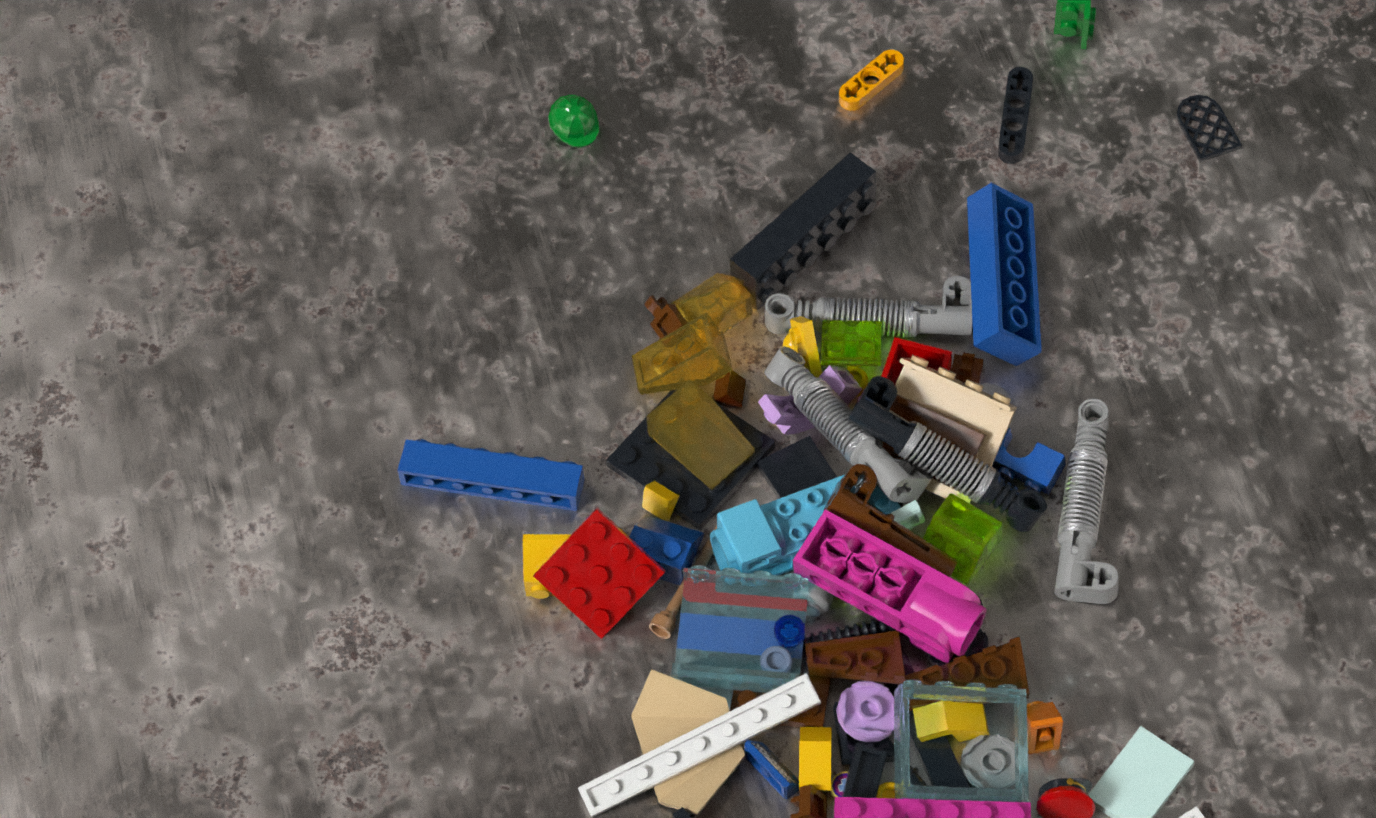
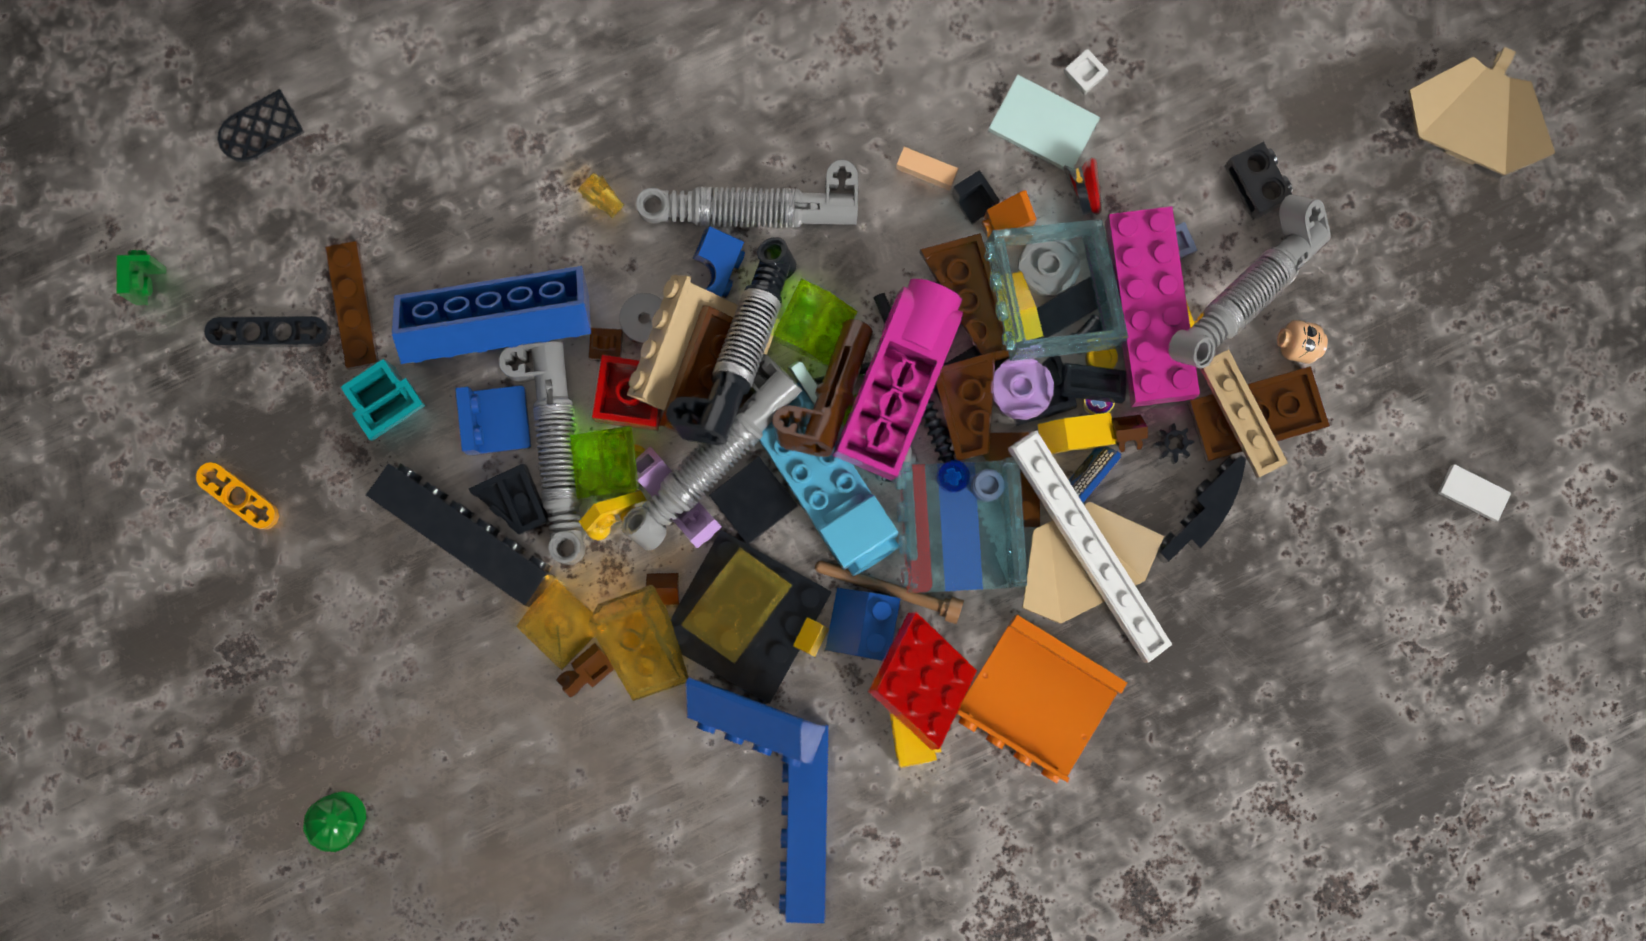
camera: 105 degrees left, 25 degrees up
none -> reddish brown plate [325,241,379,370]
none -> teal plate [341,358,425,441]
none -> blue bracket [456,385,531,455]
none -> black wing [468,464,549,535]
none -> clear yellow cone [578,172,625,218]
none -> blue slope [686,677,825,767]
none -> light nougat piece [896,147,958,191]
none -> black panel [951,170,1000,224]
none -> orange panel [957,614,1128,784]

